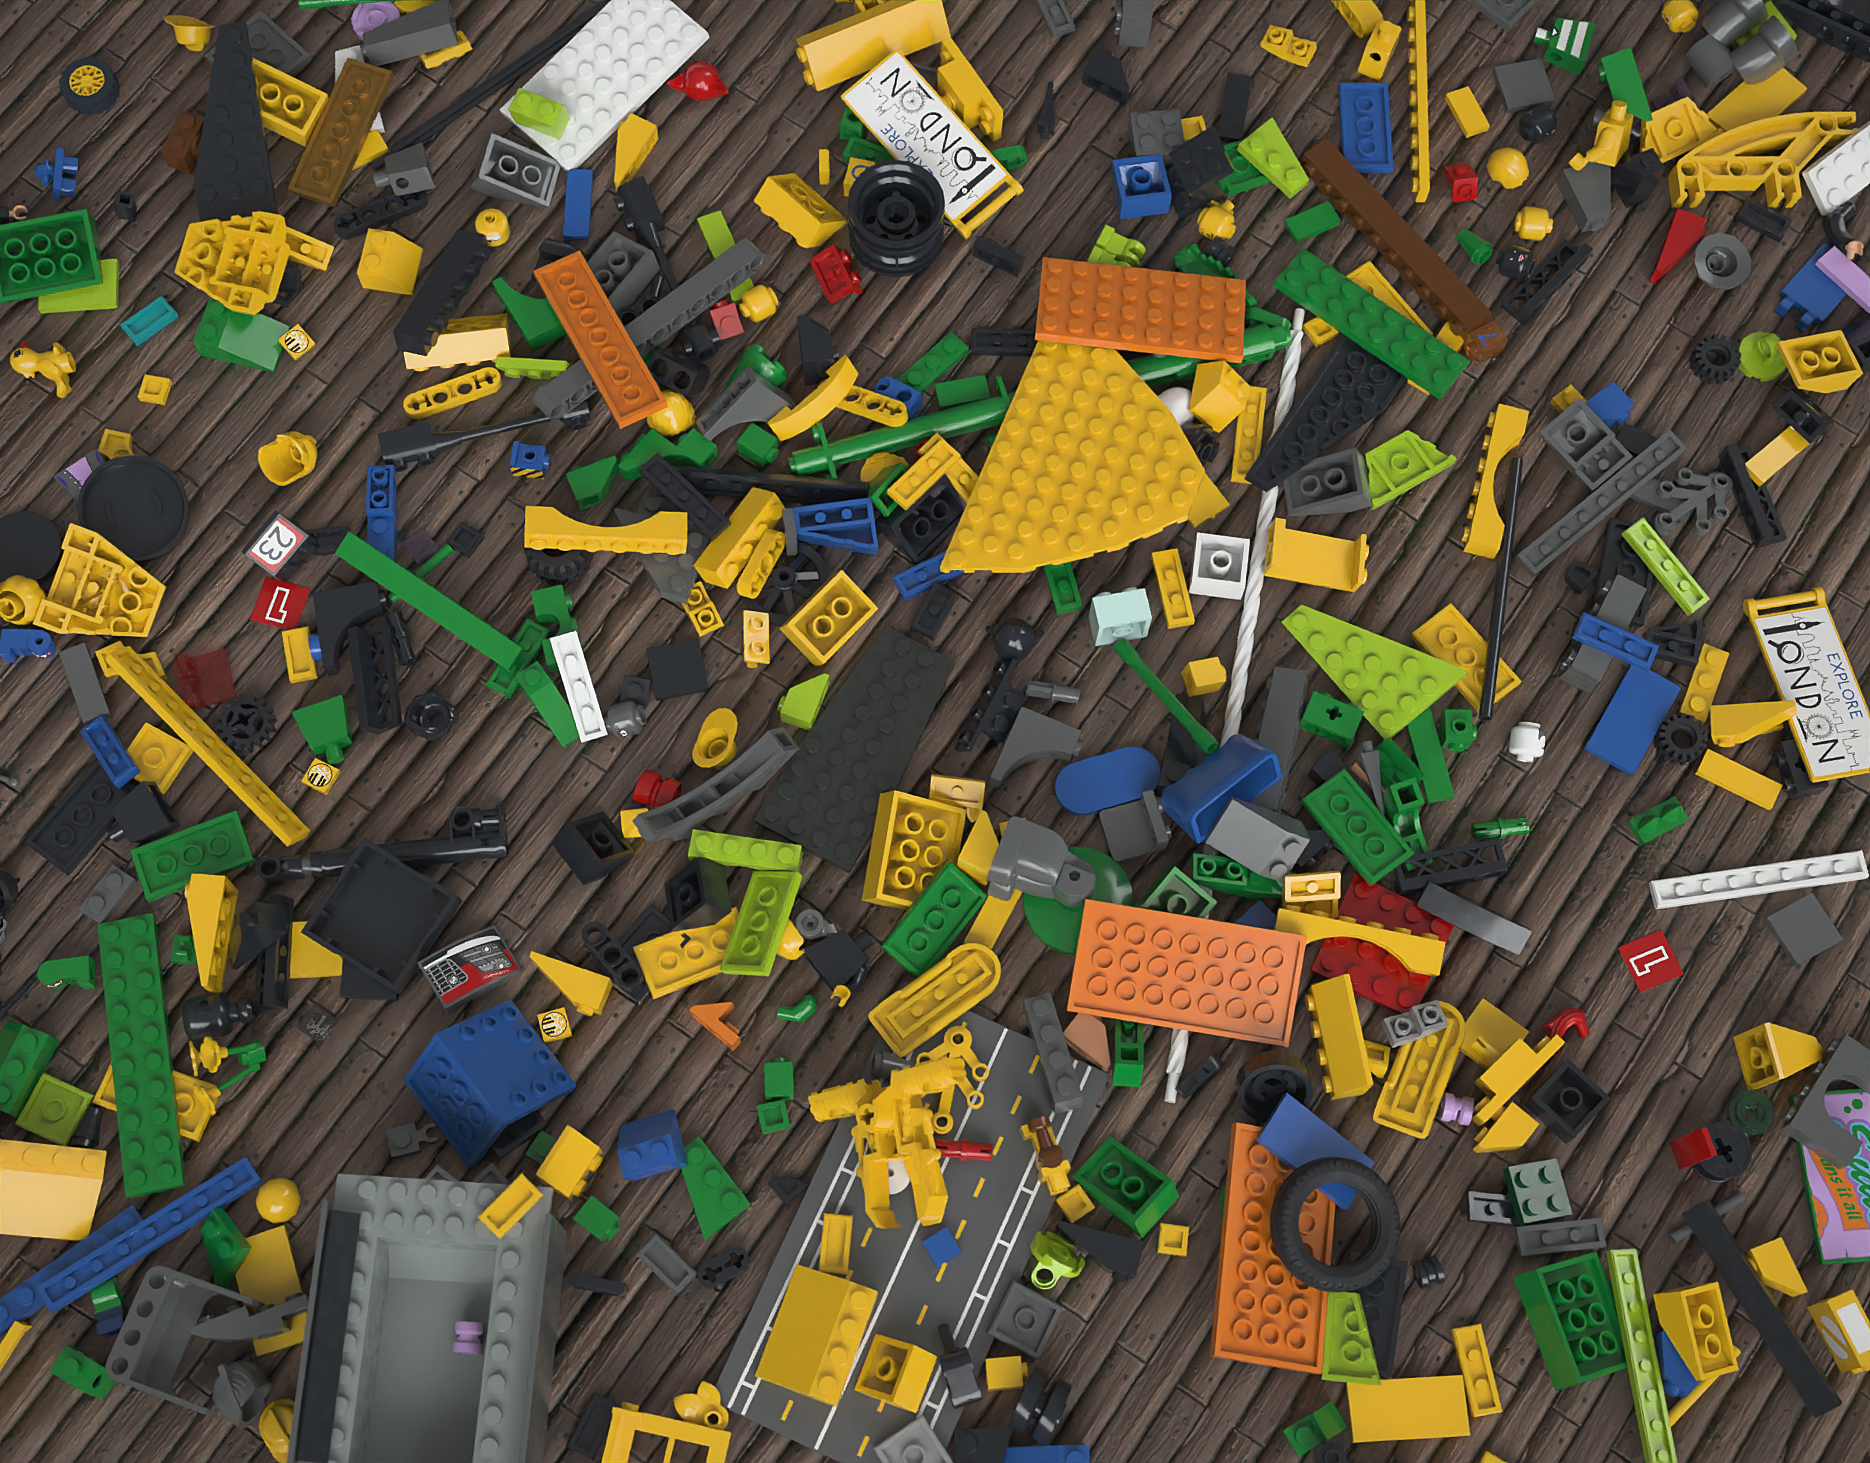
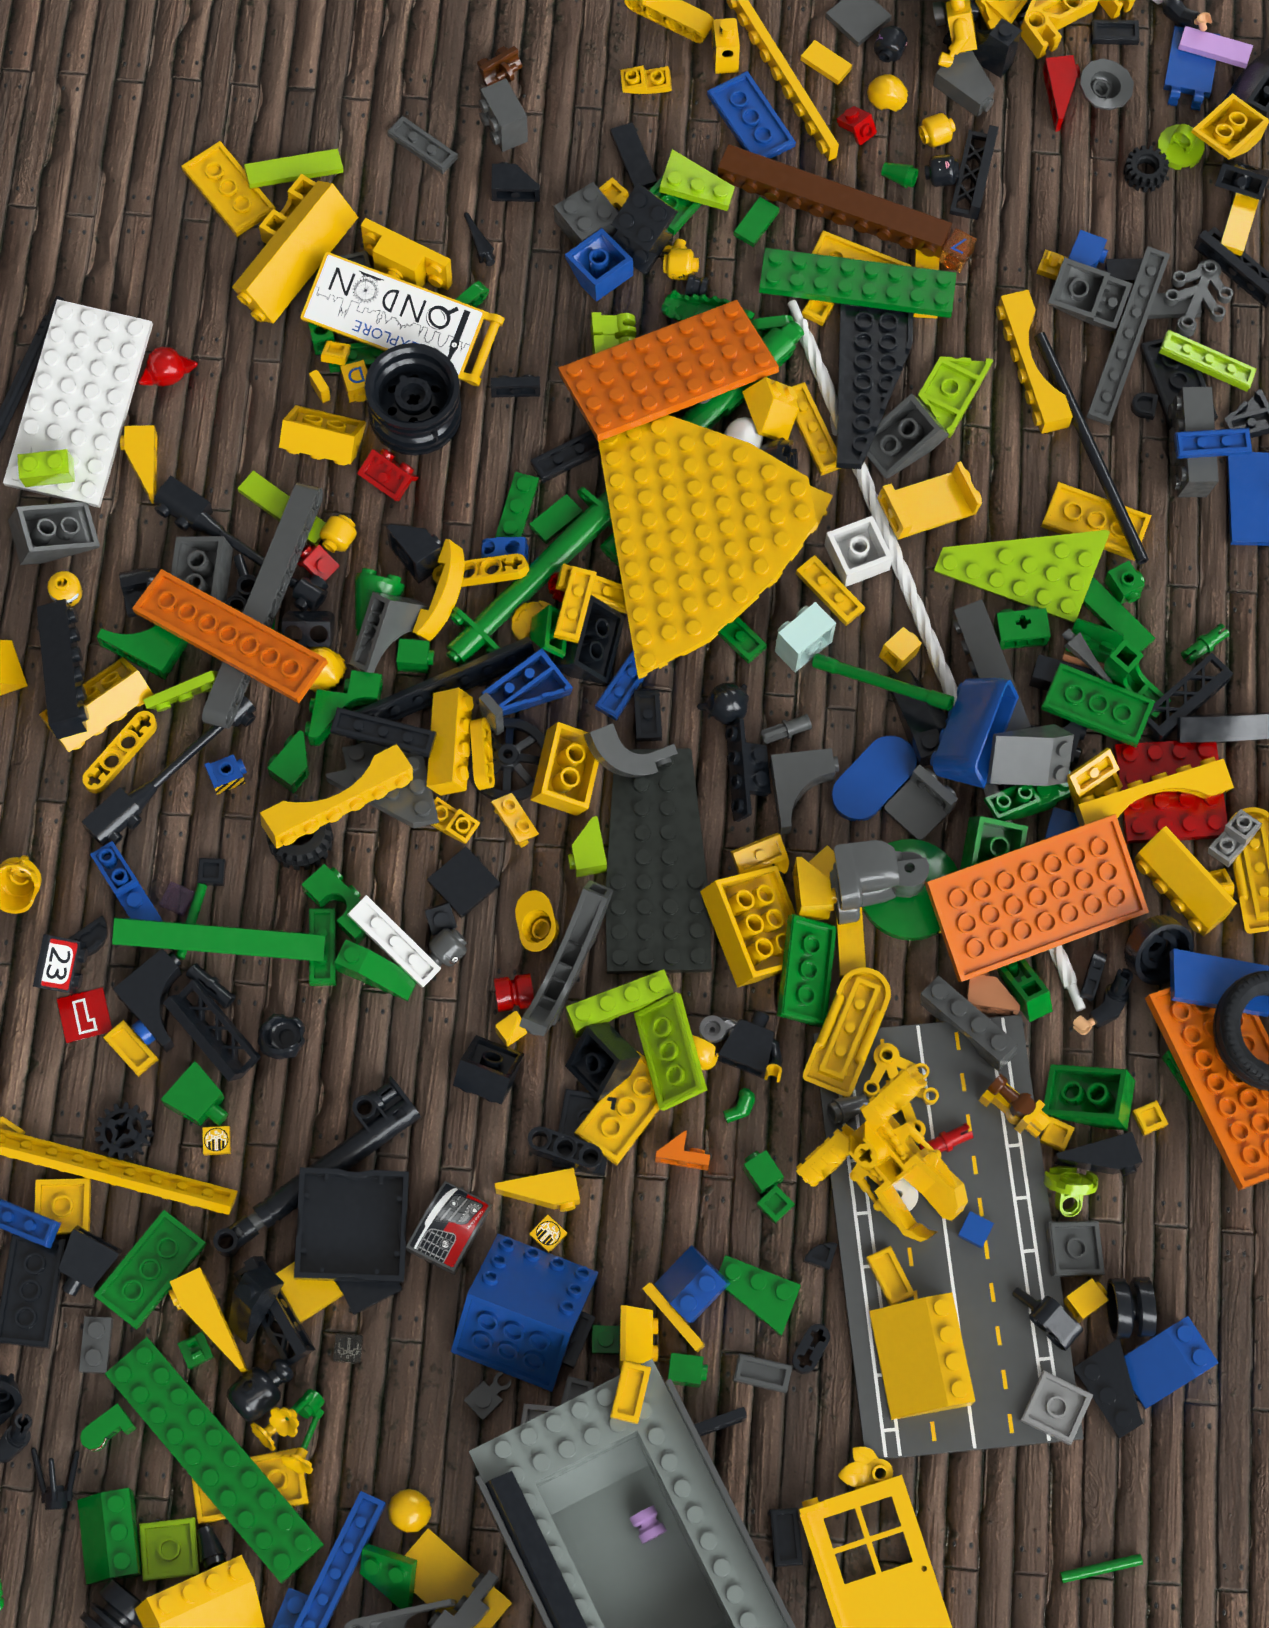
camera: 30 degrees left, 0 degrees up
clear red hinge [172,649,237,710] -> none
blue tile [563,169,594,241] -> none
yellow slope [854,1334,937,1413] -> none
white head [1509,722,1546,762] -> none
none -> yellow tile [321,341,351,366]
none -> dark grey arch [584,723,678,777]
none -> yellow tile [642,1282,705,1352]
none -> black arm [1073,968,1133,1035]

